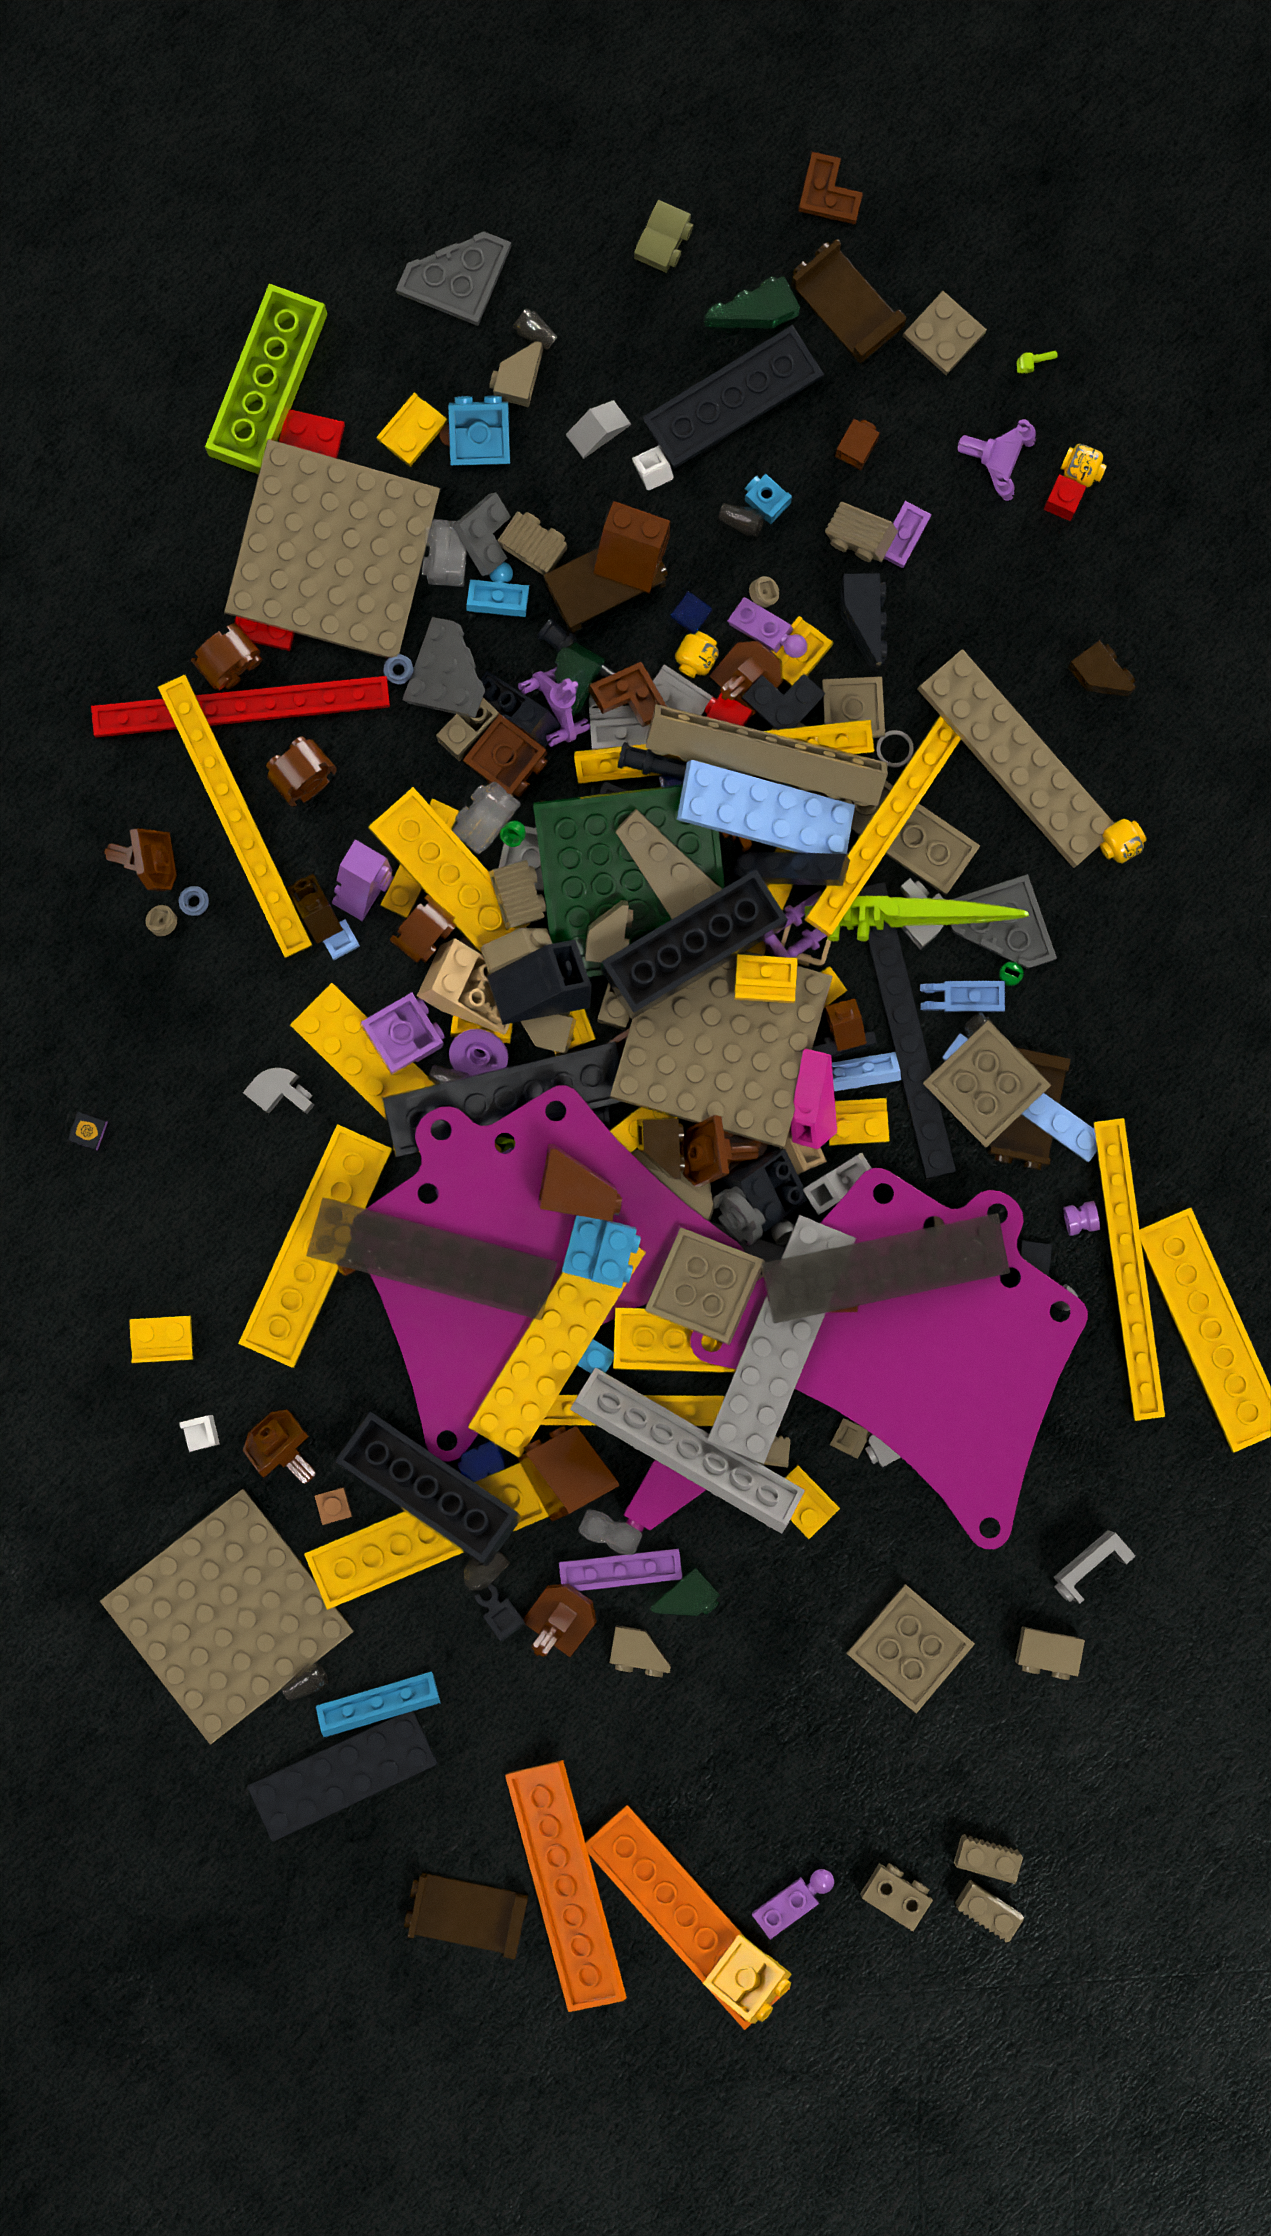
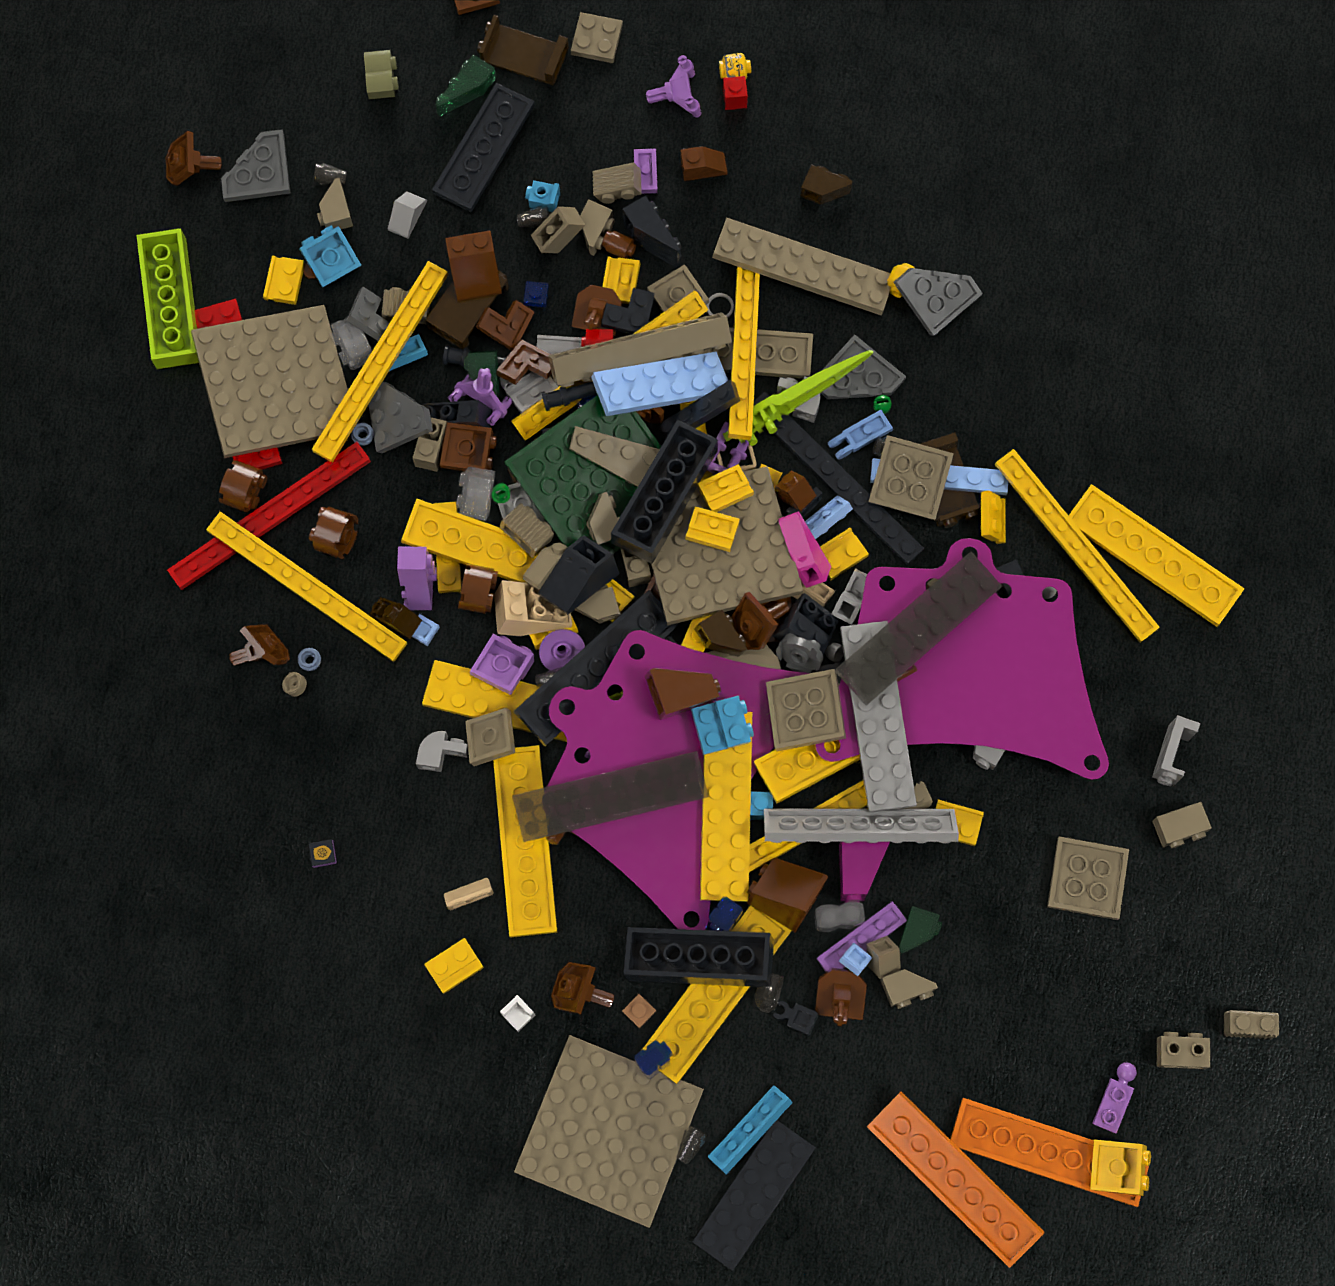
camera: 30 degrees left, 10 degrees down
dark brown panel [404,1873,528,1959] -> none
white slope [632,446,673,490] -> none
yellow head [675,631,719,678] -> none
medium lavender plate [727,597,807,658] -> none
dark tan tile [749,576,779,608] -> none
dark tan plate [830,1418,871,1459] -> none
reddish brown brick [835,419,880,470] -> none
dark tan brick [954,1834,1023,1884] -> none
lime hand [1017,351,1057,373] -> none
medium lavender wheel [1063,1201,1100,1236] -> none
none -> reddish brown piece [166,131,222,185]
none -> yellow plate [312,261,448,463]
none -> tan slope [444,878,494,910]
none -> dark tan plate [465,708,515,766]
none -> reddish brown plate [476,300,534,351]
none -> dark tan brick [531,206,585,253]
none -> dark tan slope [580,199,615,256]
none -> reddish brown brick [602,230,636,259]
none -> clear blue brick [635,1040,673,1080]
none -> reddish brown slope [681,146,727,181]
none -> yellow plate [685,506,740,552]
none -> light blue tile [839,943,873,976]
none -> dark tan panel [866,936,901,979]
none -> dark grey plate [893,268,983,336]
none -> yellow plate [981,490,1006,544]

